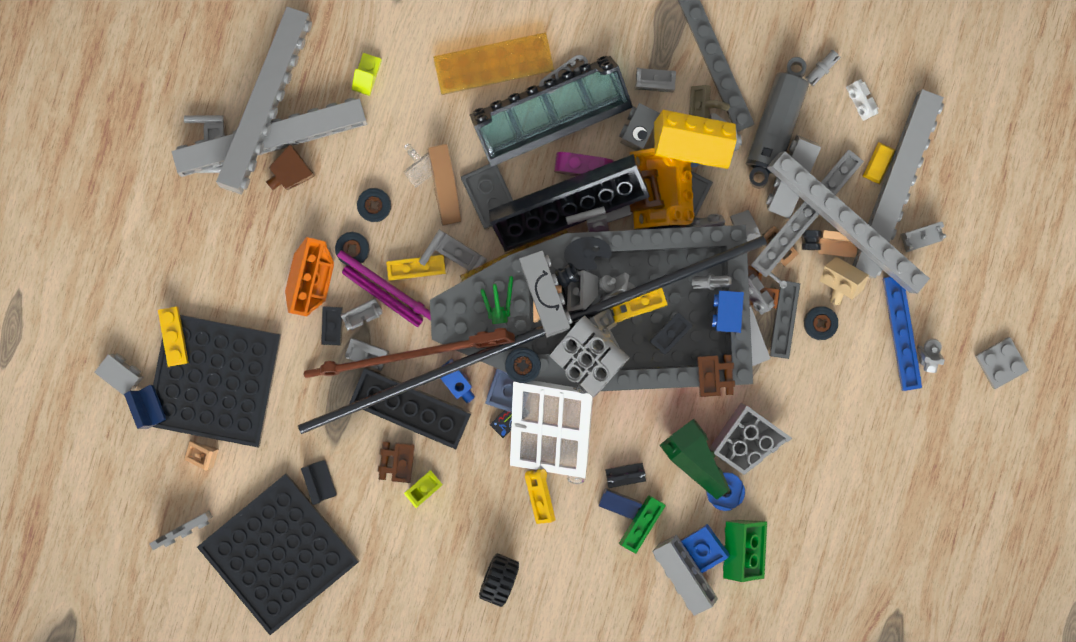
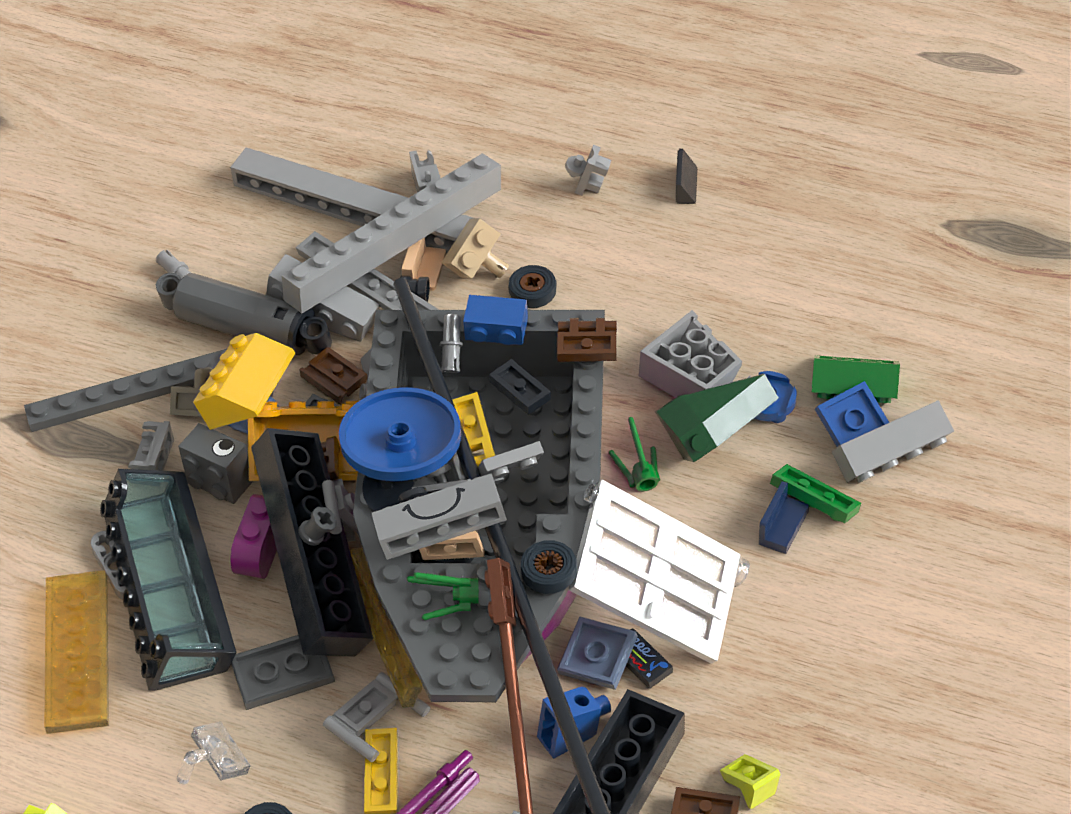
camera: 80 degrees left, 40 degrees down
medium nougat slope [427,144,461,226] -> none
black tyre [479,553,519,607] -> none
yellow plate [525,469,556,524] -> none
light grey connector [550,316,630,398] -> none
black hinge [605,463,646,488] -> none
white hinge [846,79,879,121] -> none
yellow tile [862,142,896,185] -> none
blue plate [883,277,922,391] -> none
light grey plate [975,337,1029,389] -> none
none -> dark grey bush [298,507,337,546]
none -> reddish brown plate [299,347,368,404]
none -> blue dish [339,387,461,481]
none -> green plant [609,417,661,492]
none -> black slope [676,148,698,204]

